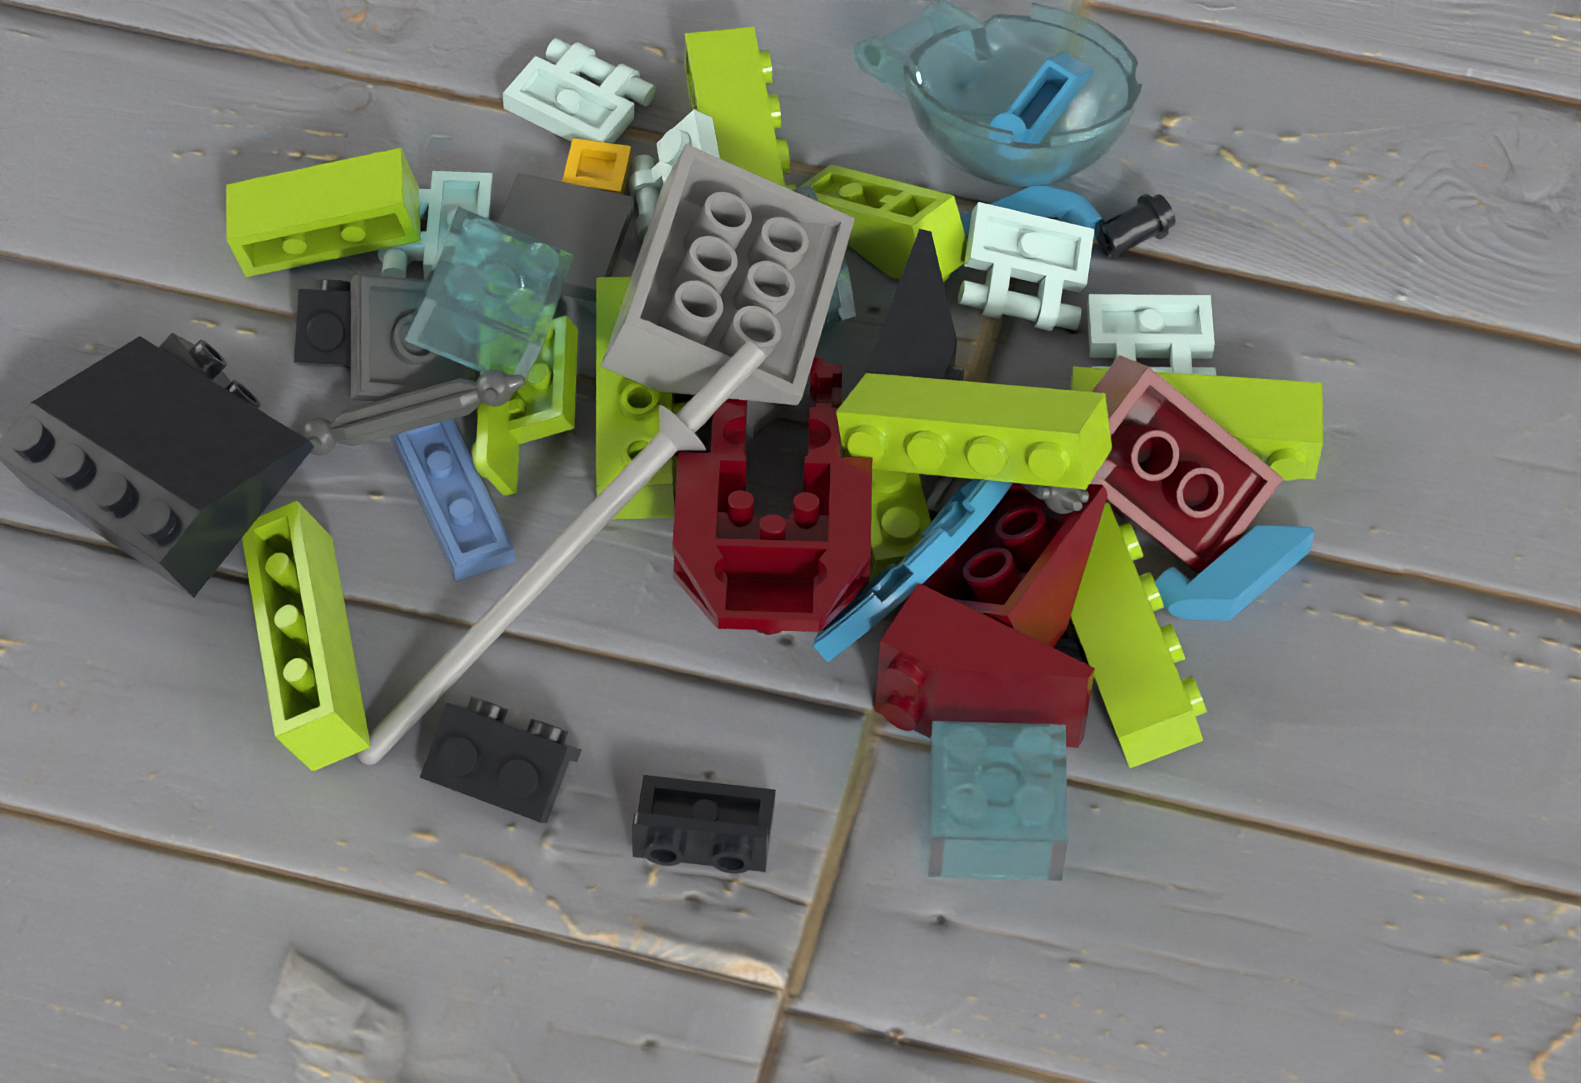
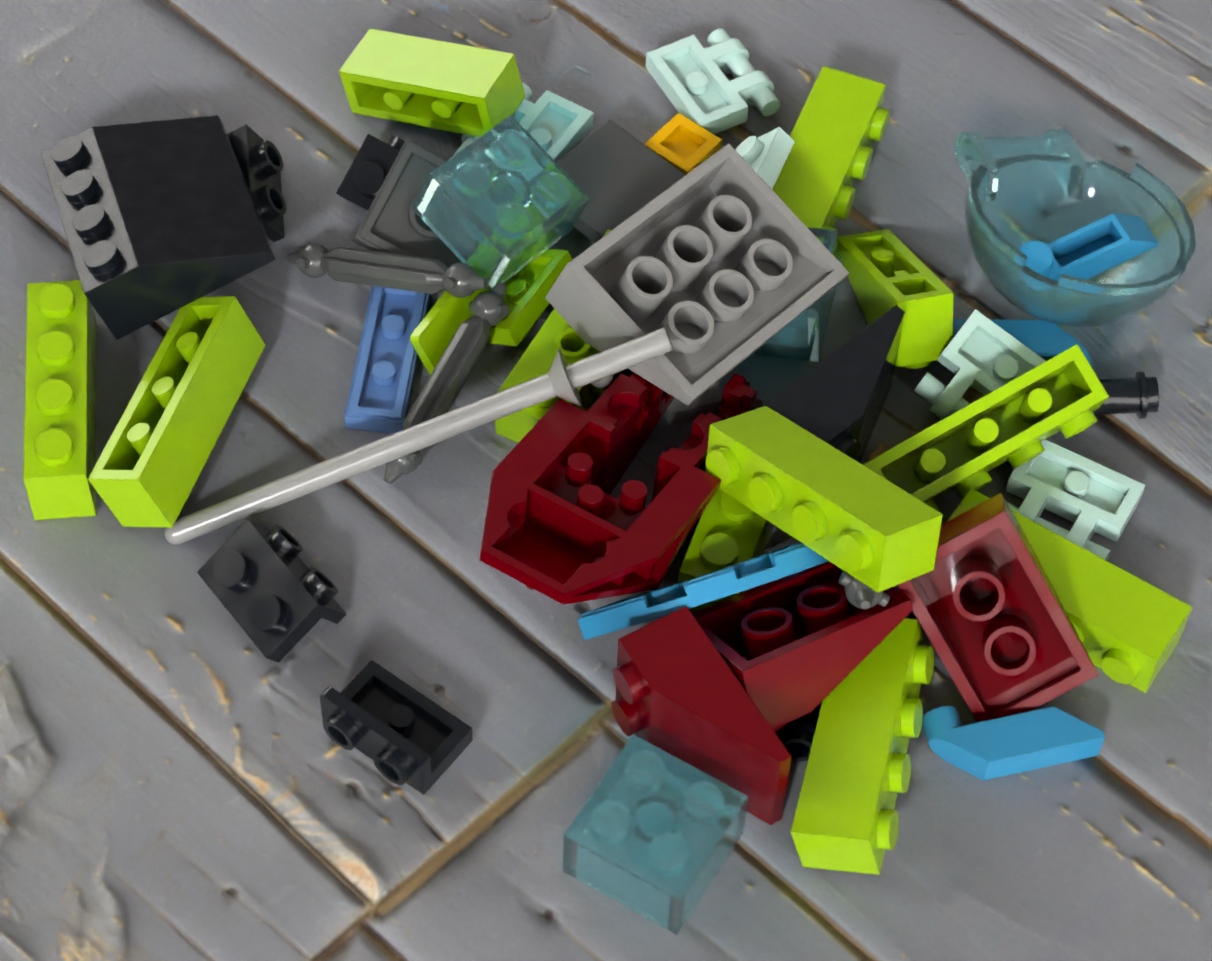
camera: 30 degrees right, 0 degrees up
none -> lime brick [23,280,97,520]
none -> dark grey wheel [384,282,509,484]
none -> lime brick [863,344,1109,511]

